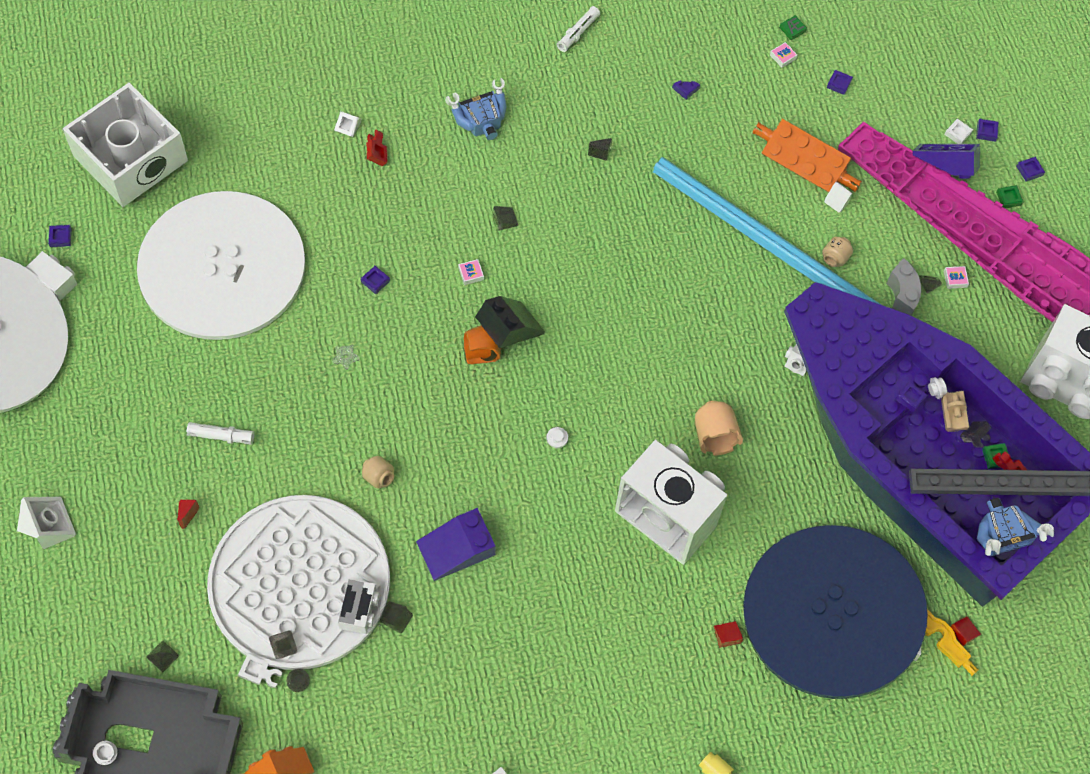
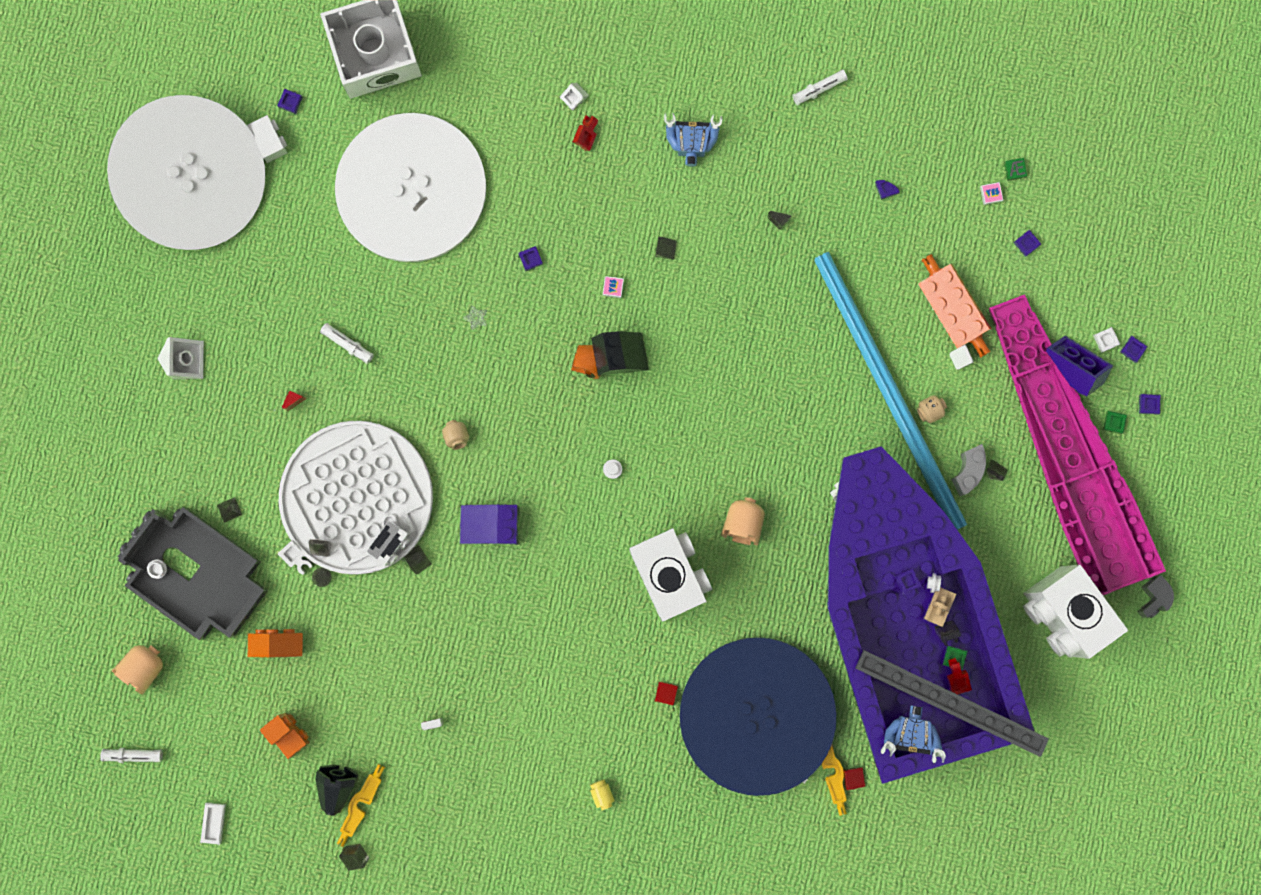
camera: 30 degrees right, 20 degrees up
tile [944,266,969,289] -> none

